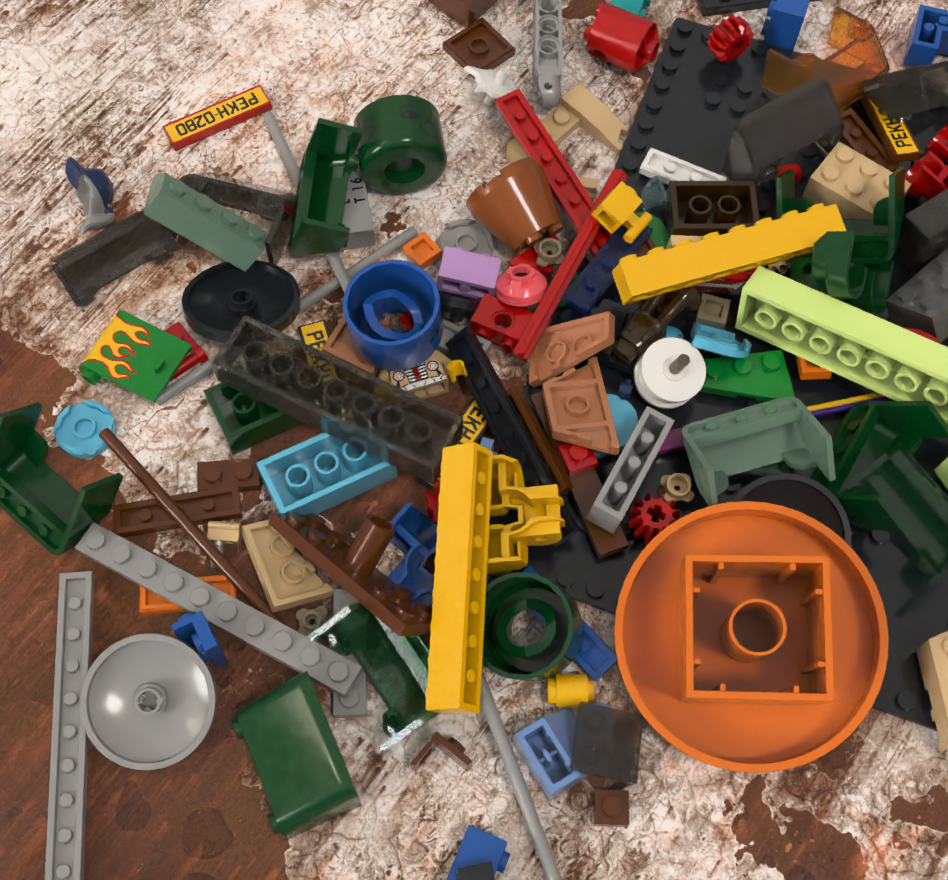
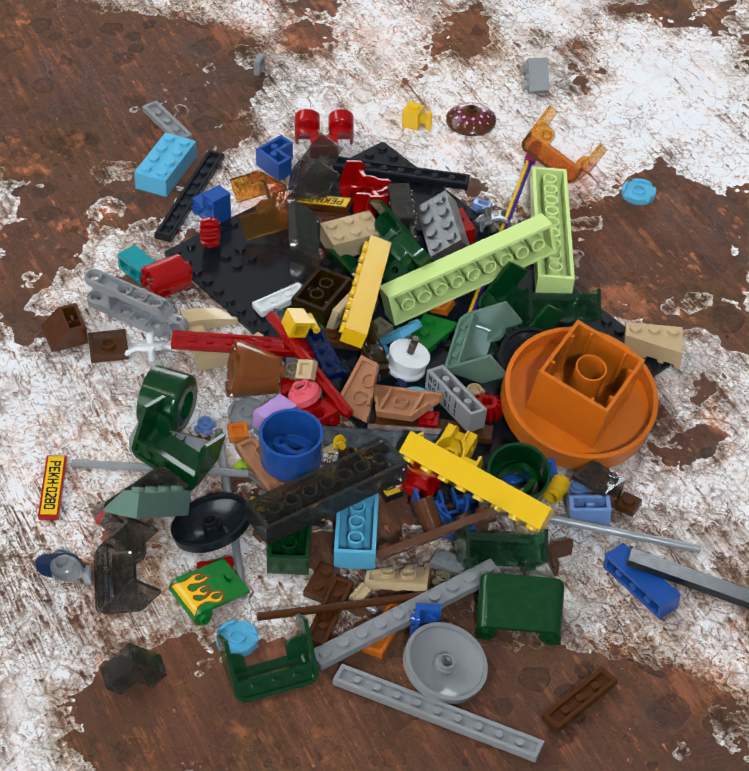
camera: 60 degrees left, 20 degrees down
none -> medium blue plate [194,416,217,435]
none -> tan plate [295,359,318,381]

